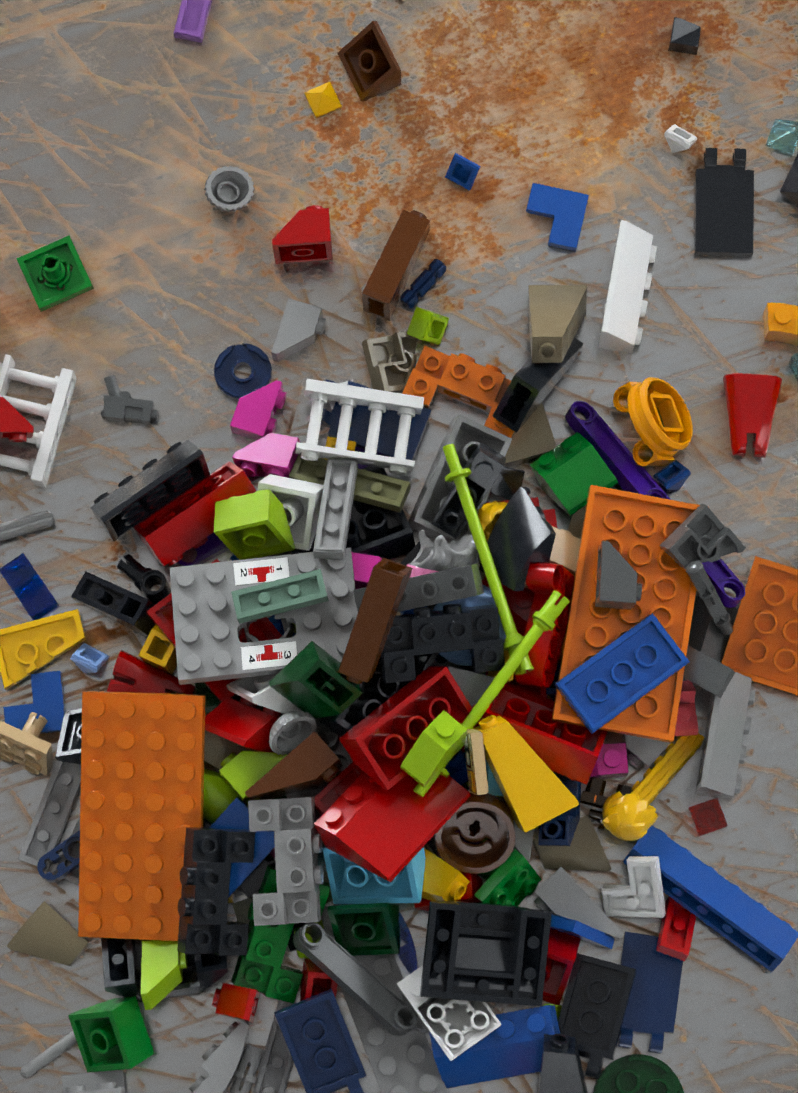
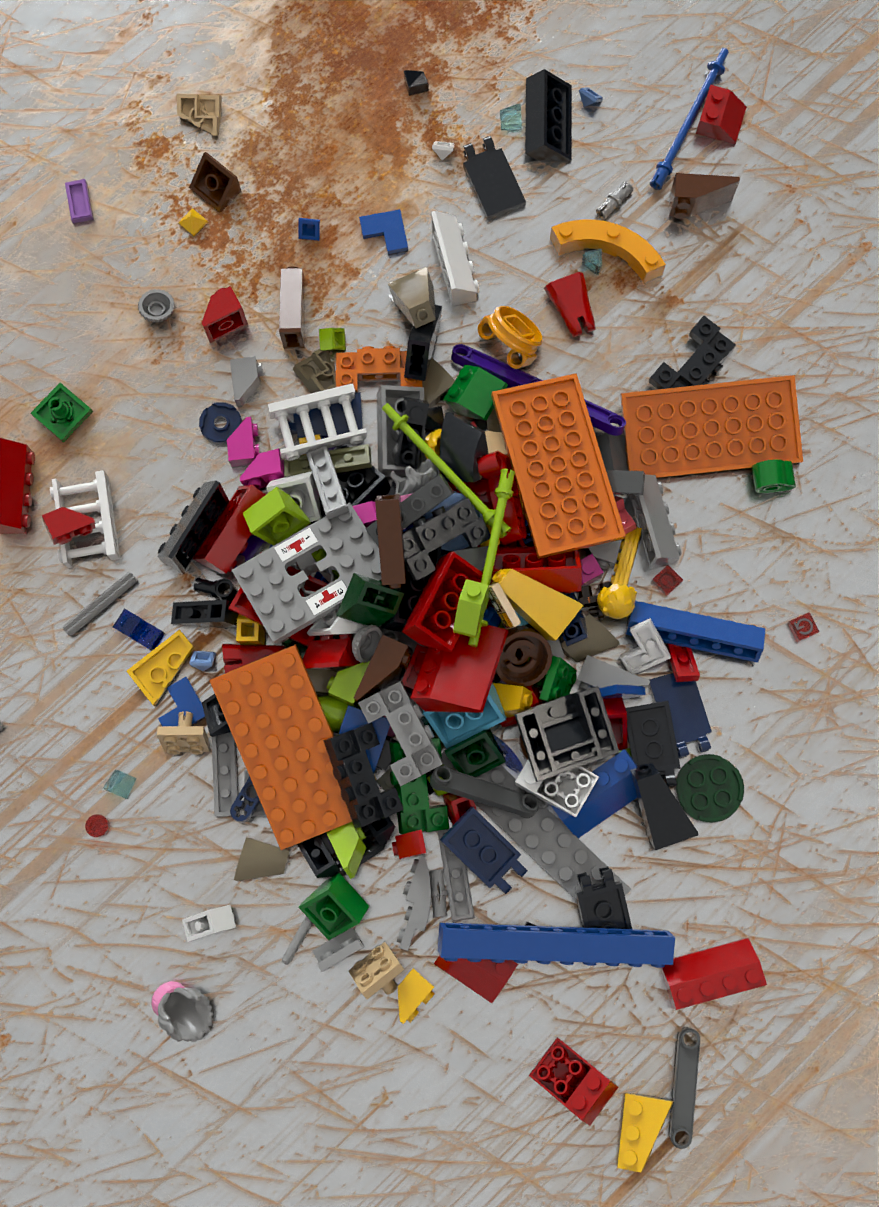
camera: 25 degrees left, 0 degrees up
dark grey piece [101,375,158,425] -> none
sand green plate [231,569,329,624] -> none
dark blue axle [400,259,446,308] -> none
blue tile [555,613,690,734] -> none
dark grey slope [595,541,642,610] -> none
blue slope [653,460,691,490] -> none
dark grey slope [660,504,746,570] -> none
dark grey piece [685,561,733,636] -> none

